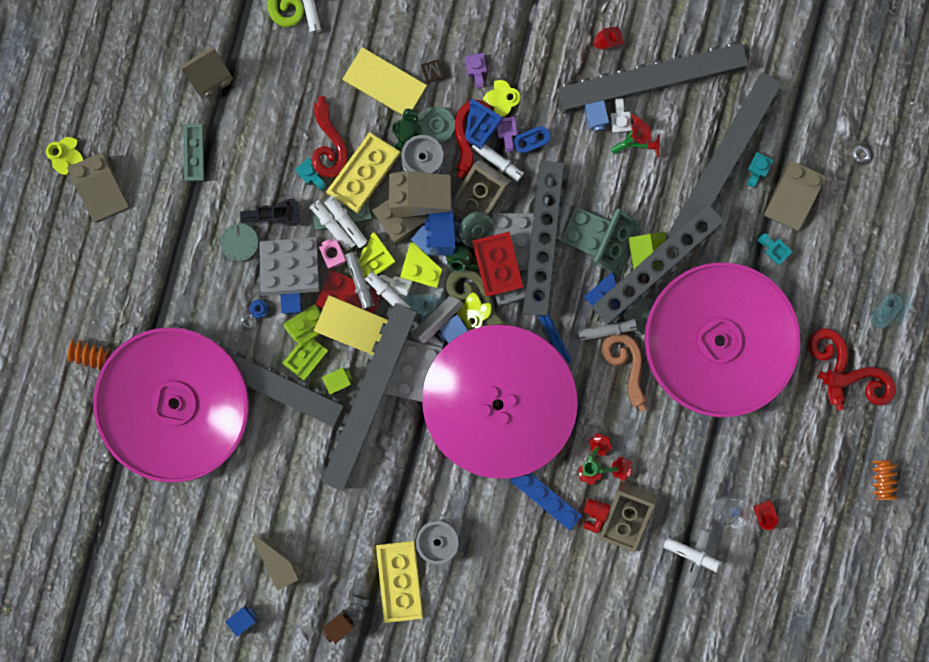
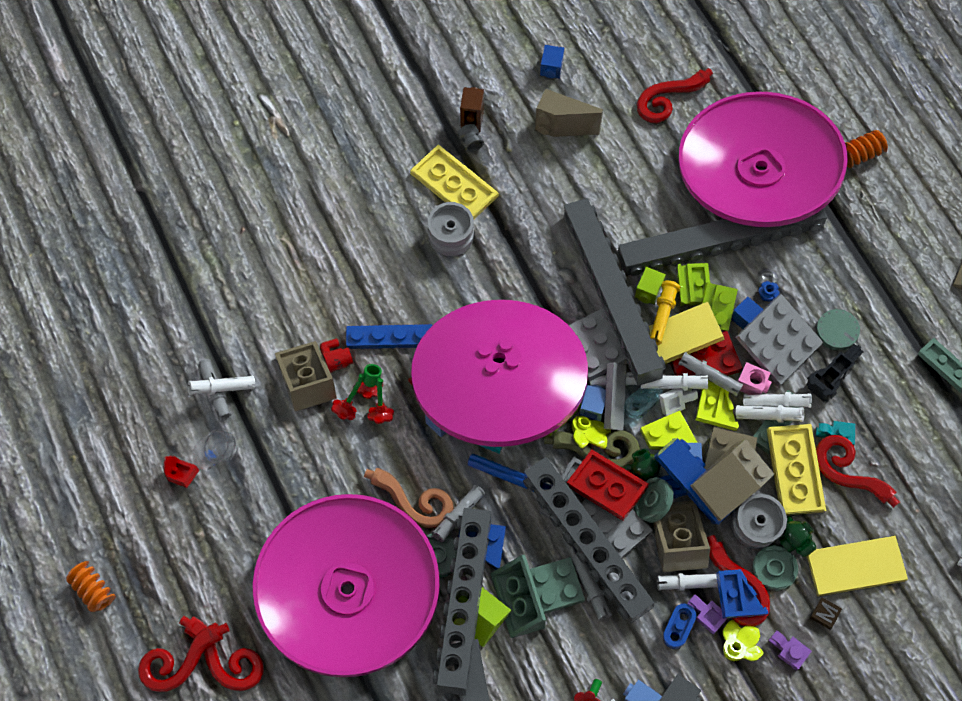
camera: 140 degrees right, 20 degrees down
none -> red plant [636,68,713,123]
none -> yellow pin [650,280,681,345]

